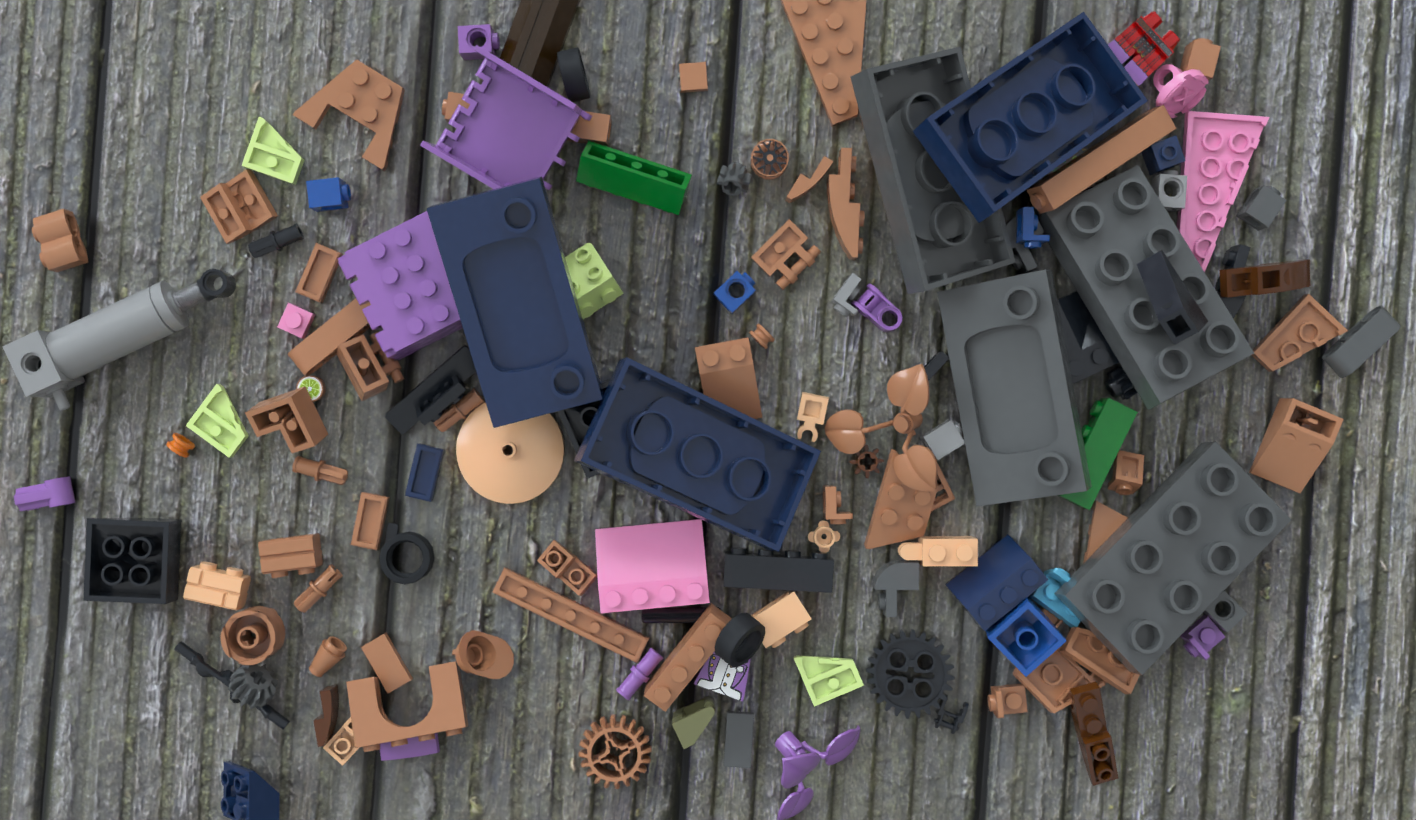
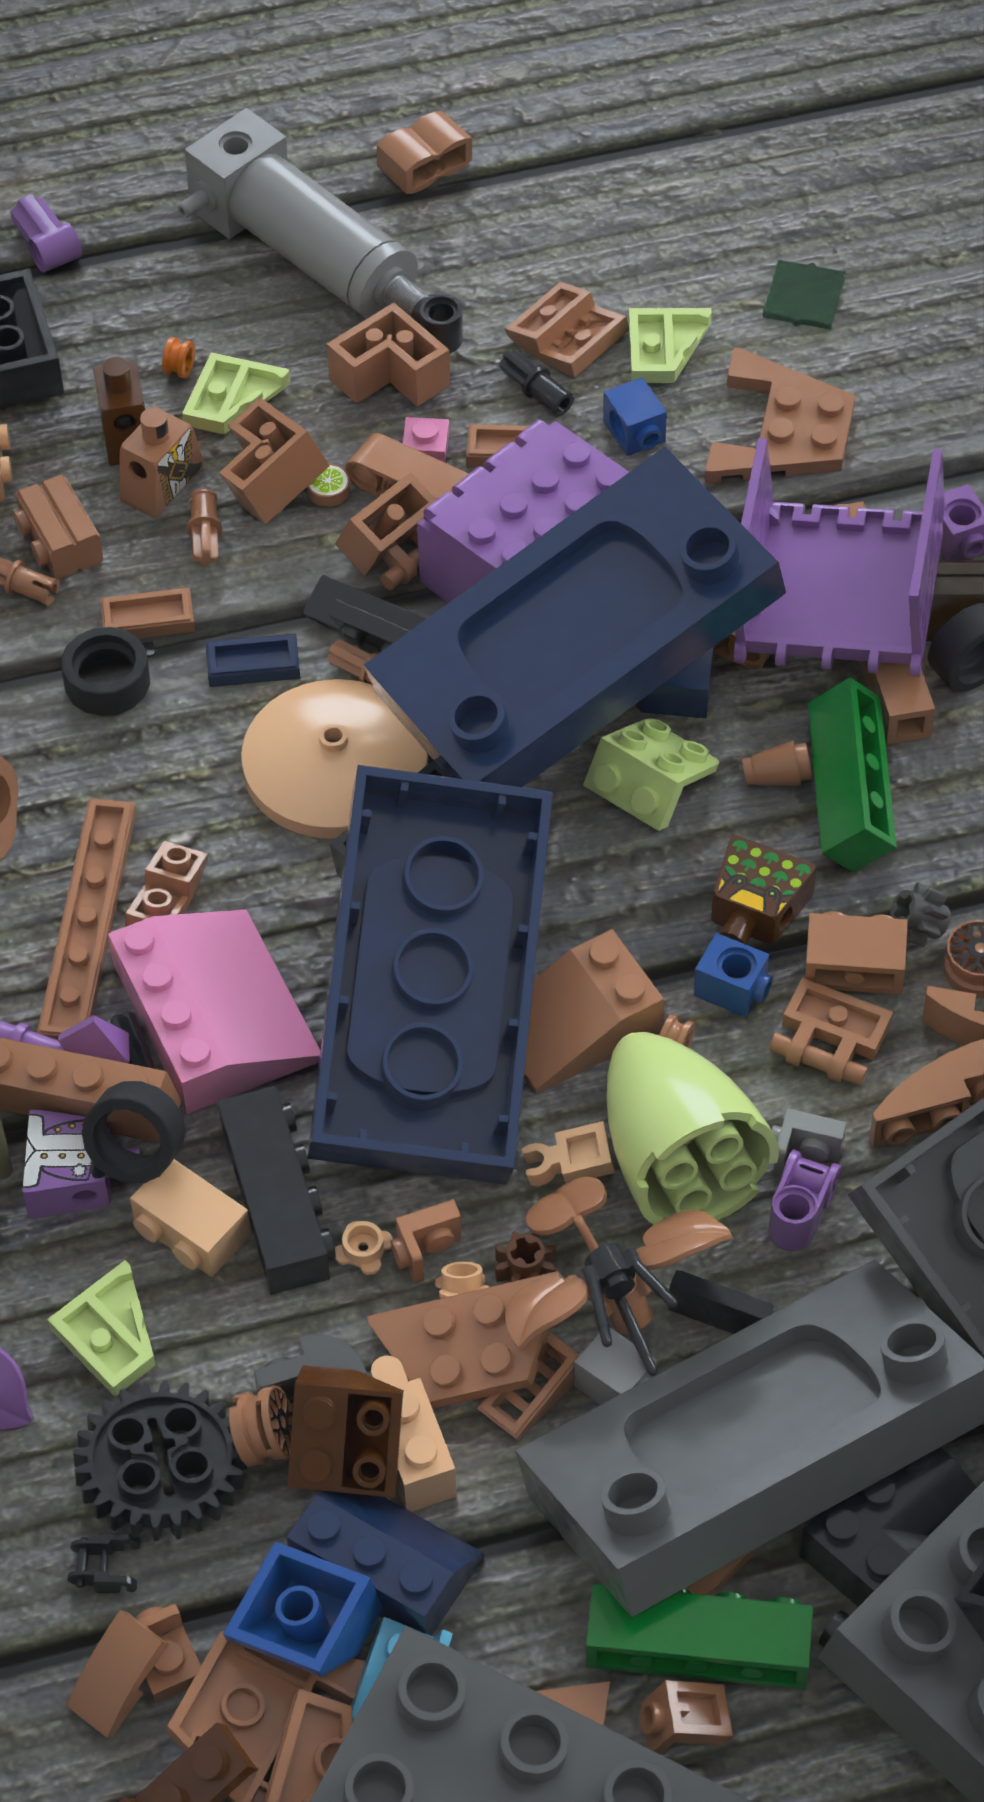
camera: 75 degrees right, 35 degrees down
none -> medium lavender slope [58,1015,130,1063]
none -> nougat slope [66,1610,169,1739]
none -> reddish brown torso [93,357,145,466]
none -> nougat torso [119,407,204,519]
none -> nougat wheel [229,1385,293,1468]
none -> reddish brown slope [288,1365,404,1498]
none -> nougat brick [327,302,450,407]
none -> light nougat plate [435,1262,489,1299]
none -> black plant [581,1243,678,1376]
none -> yellowish green cylinder [606,1032,779,1225]
none -> reddish brown torso [711,834,817,945]
none -> nougat cone [742,740,812,786]
none -> clear green piece [763,260,846,330]
none -> nougat brick [805,911,908,995]

